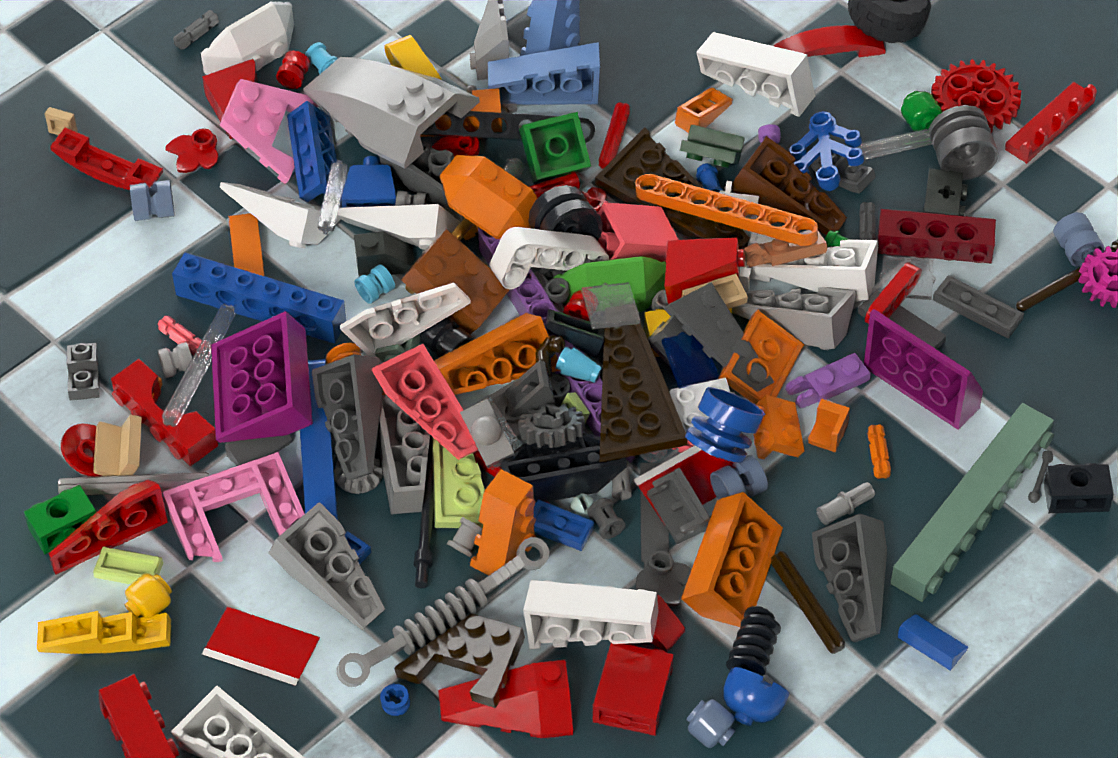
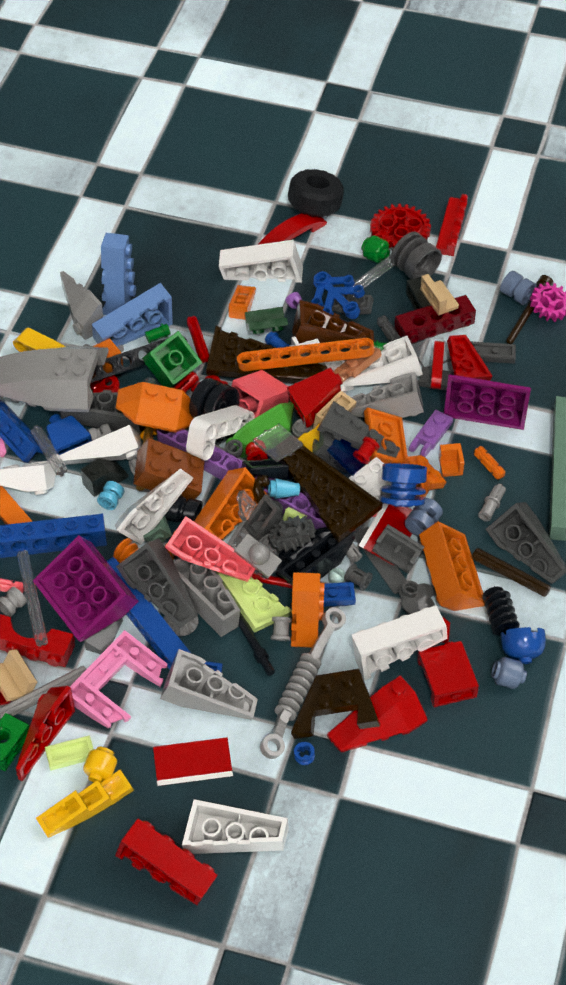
camera: 30 degrees left, 0 degrees up
none -> green pin [145,323,171,343]
none -> clear tile [237,490,257,521]
none -> red bush [353,437,380,464]
none -> tan panel [420,274,459,315]
none -> red wing [447,335,493,381]

